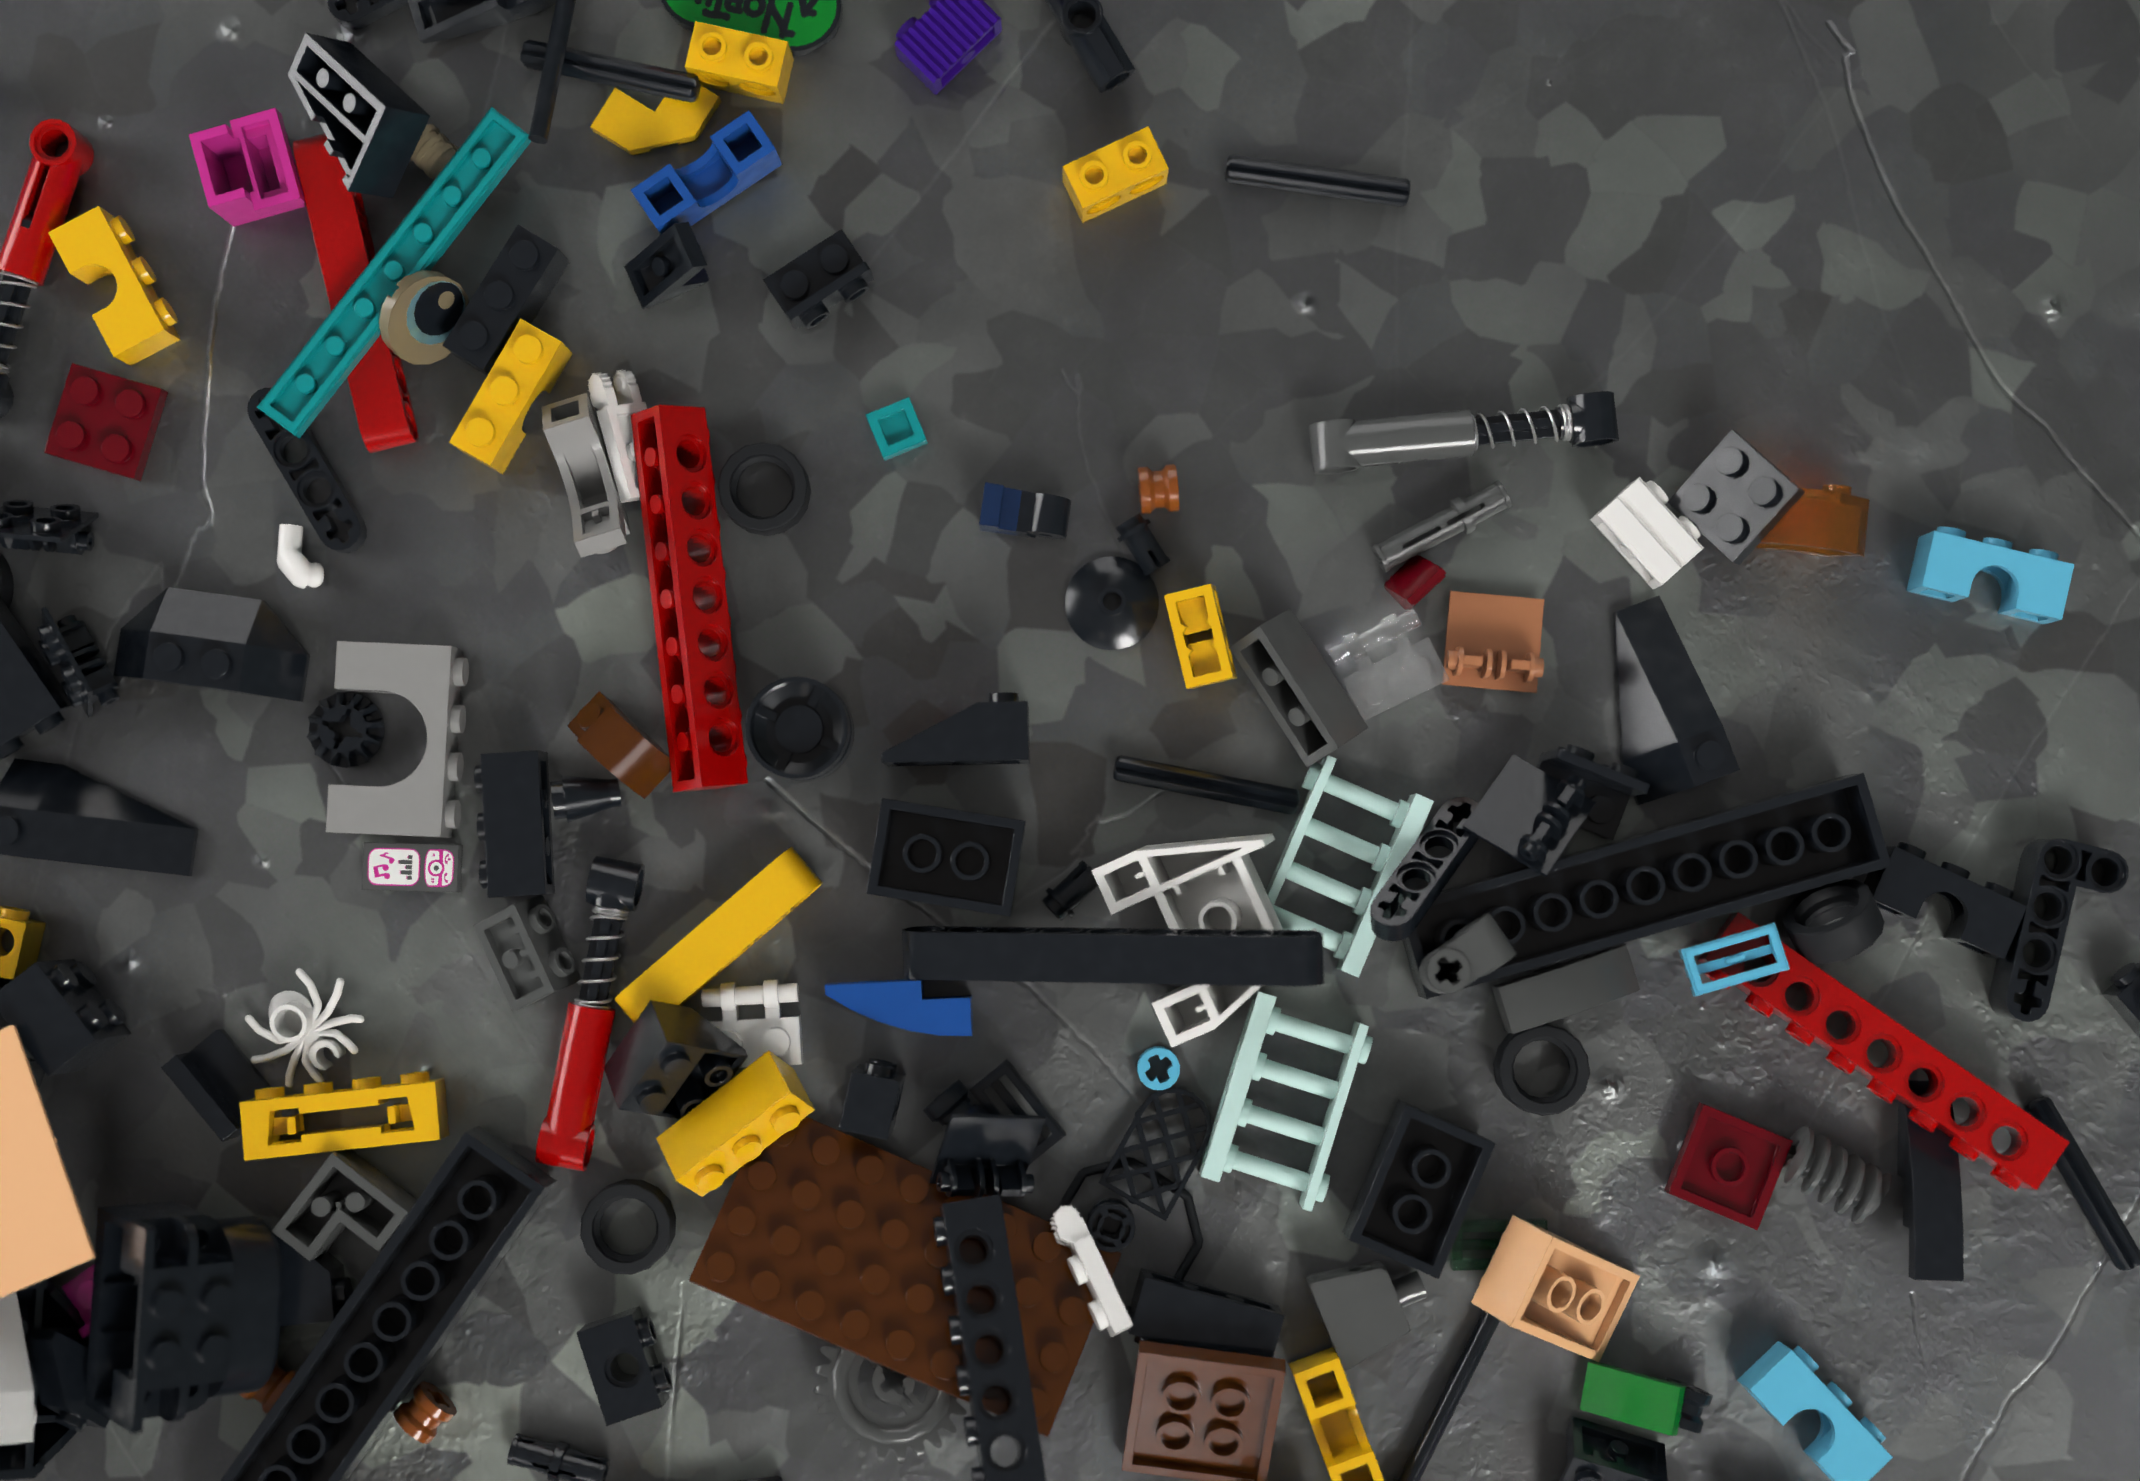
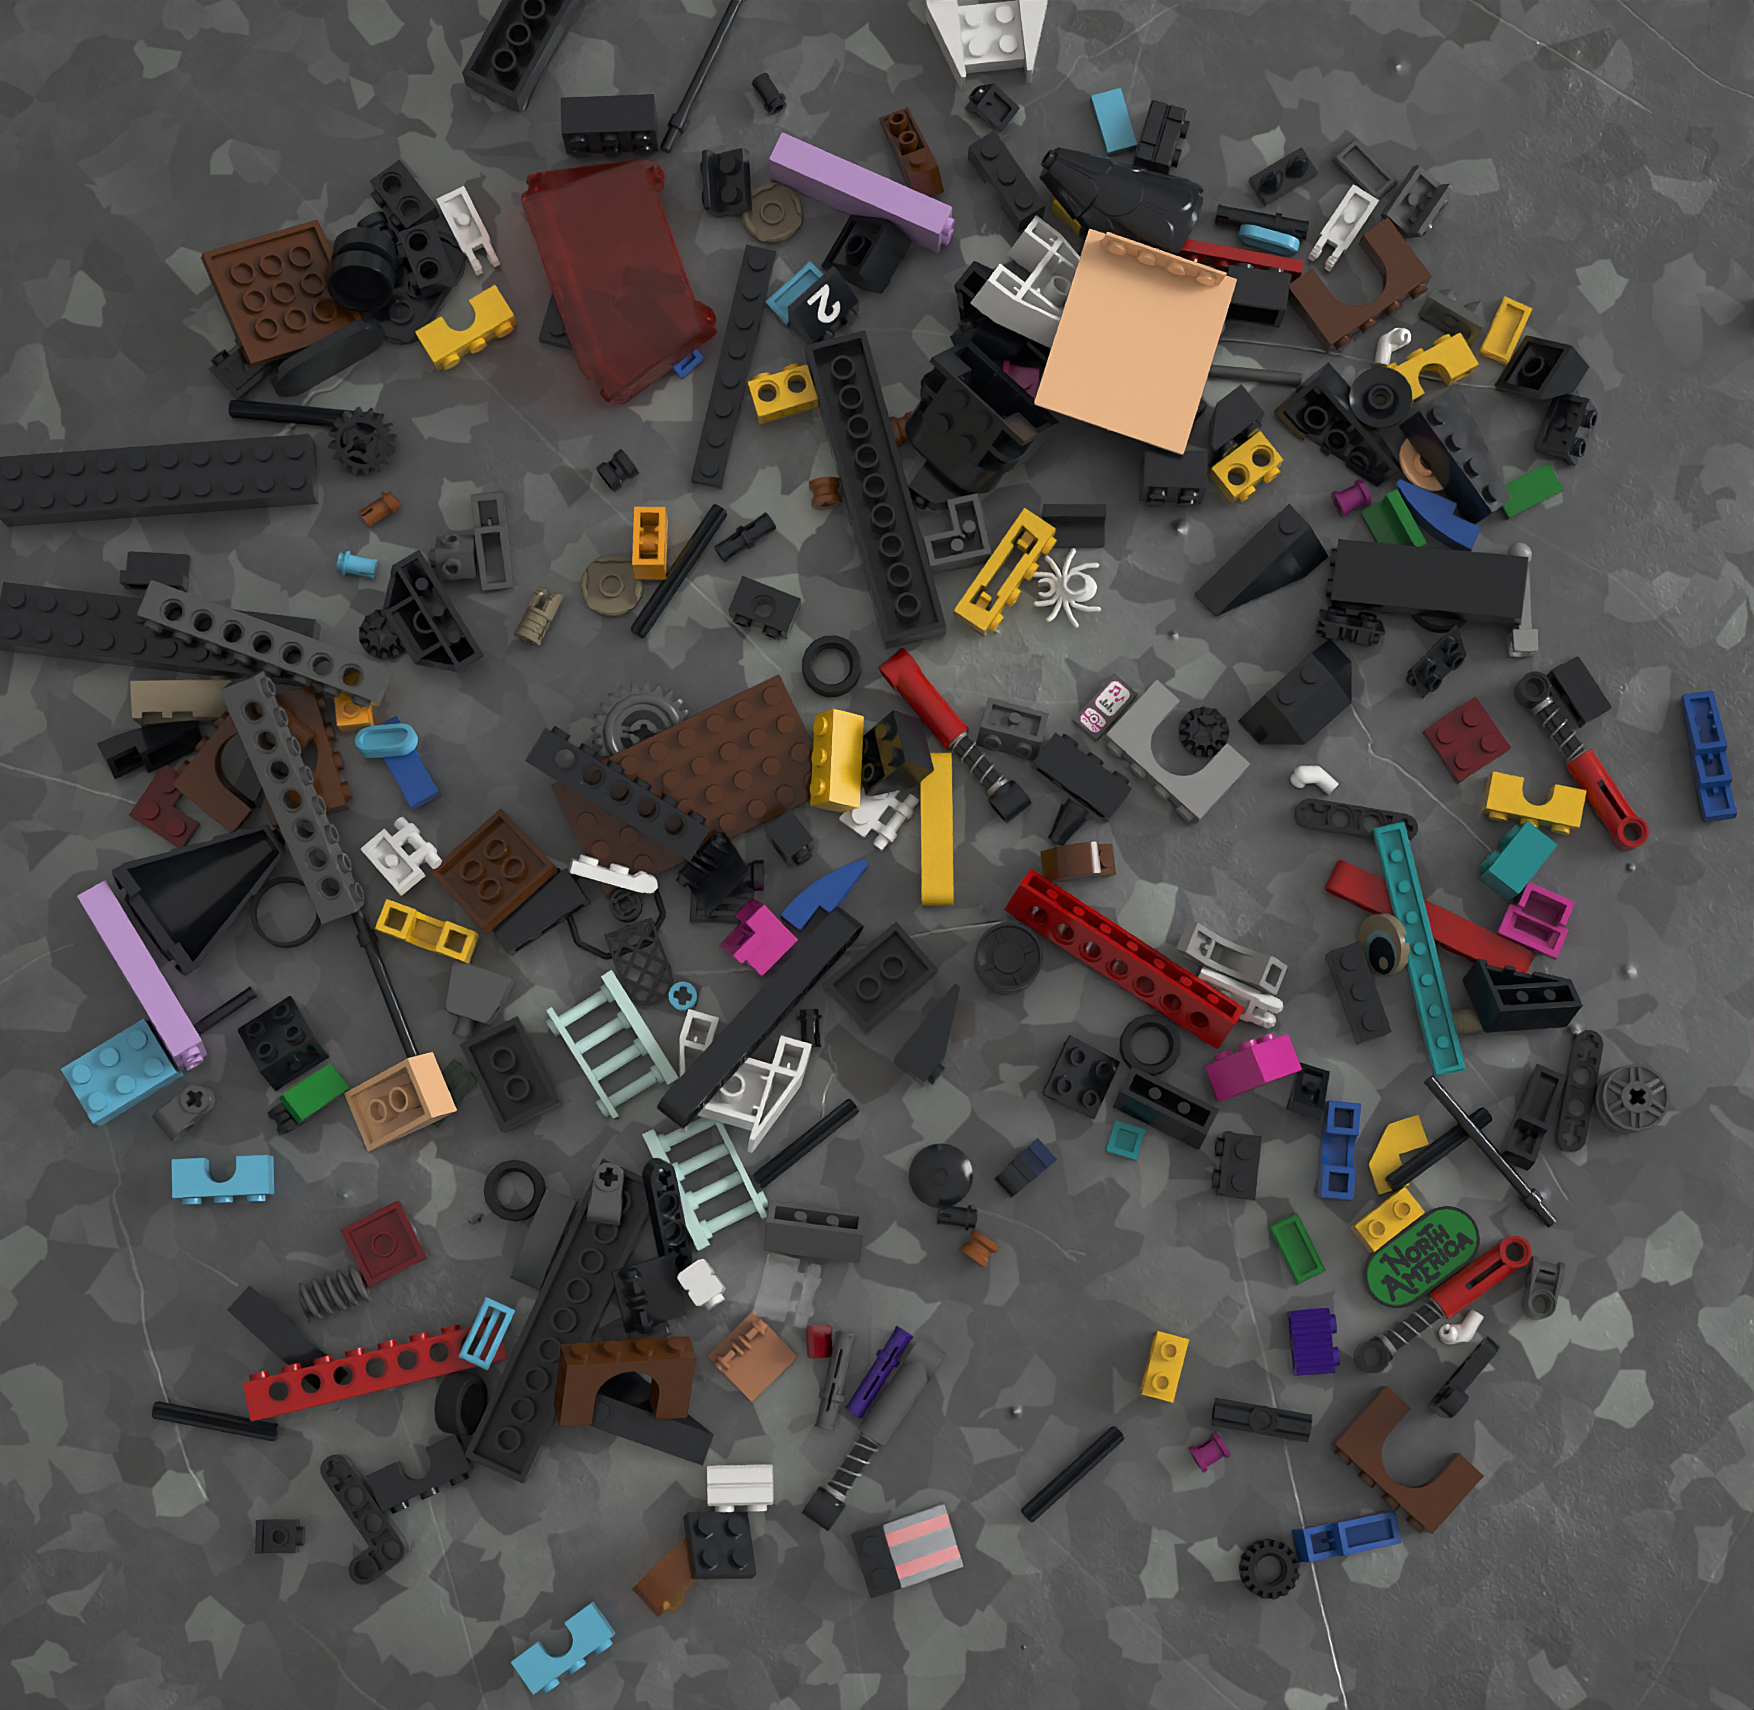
camera: 130 degrees right, 5 degrees down
yellow arch [449,318,573,475] -> none
yellow brick [1164,584,1237,689] -> none
none -> reddish brown arch [553,1336,696,1427]
none -> white brick [677,1259,726,1310]
none -> dark pink plate [719,898,798,976]
none -> dark purple pin [845,1325,914,1419]
none -> slope [851,1504,963,1598]
none -> black hinge [1042,1035,1120,1119]
none -> black brick [1113,1066,1219,1150]
none -> magenta bush [1188,1431,1230,1473]
none -> dark pink brick [1204,1033,1302,1102]
none -> green tile [1268,1213,1326,1285]
none -> teal brick [1477,821,1557,902]

